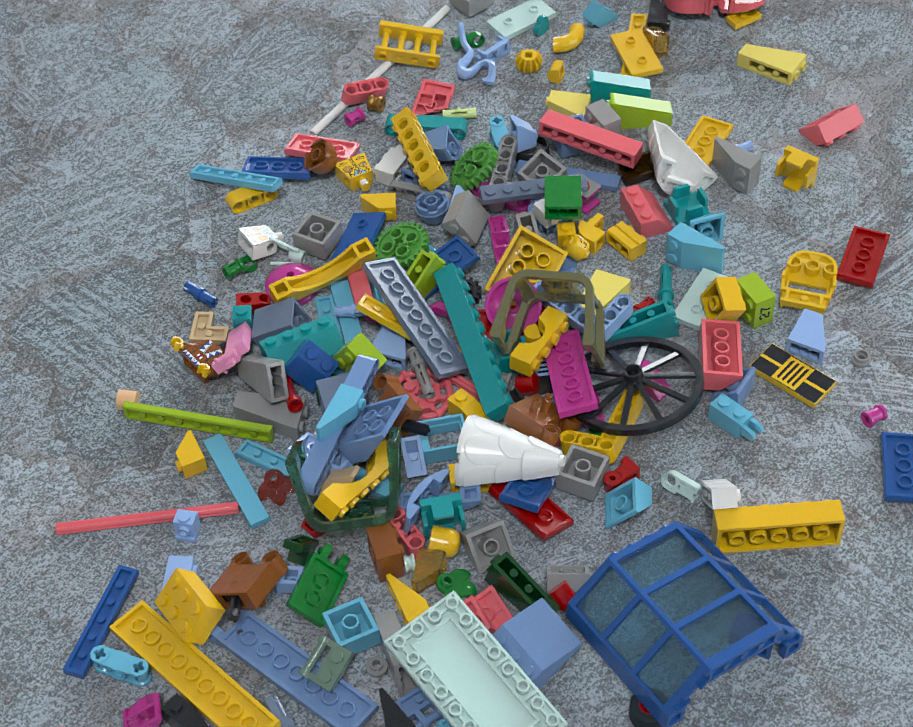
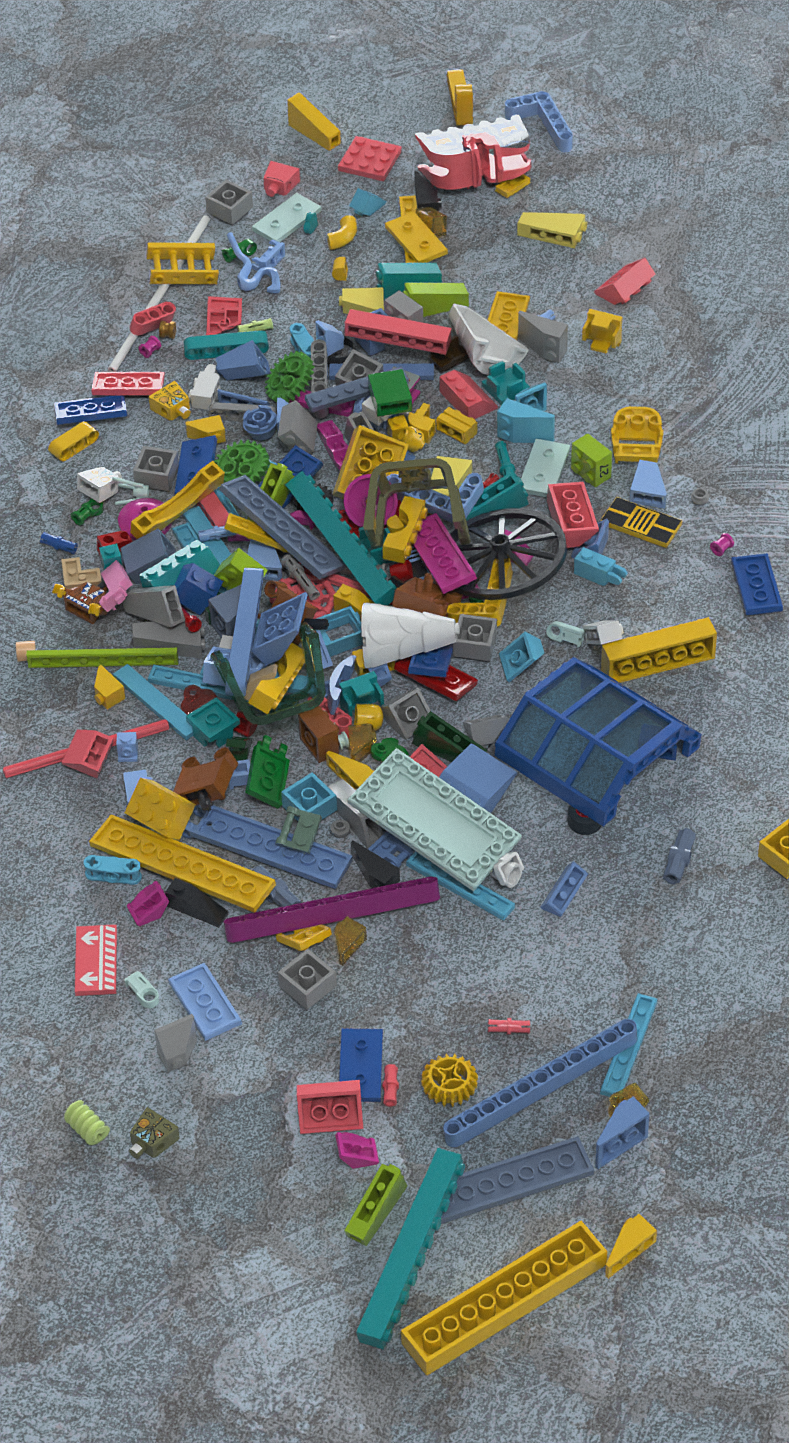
camera: 15 degrees left, 0 degrees up
blue plate [62,565,139,679] -> none
medium azure tile [189,164,283,193] -> none
dark orange cylinder [304,139,338,175] -> none
medium azure slope [316,383,366,442] -> none
yellow brick [391,106,448,192] -> none
yellow gear [515,48,543,74] -> none
red brick [548,580,576,611] -> none
red leg [604,455,640,493] -> none
yellow brick [700,277,746,321] -> none
red plate [836,226,890,289] -> none
none -> coral slope [62,729,113,779]
none -> teal panel [186,697,240,748]

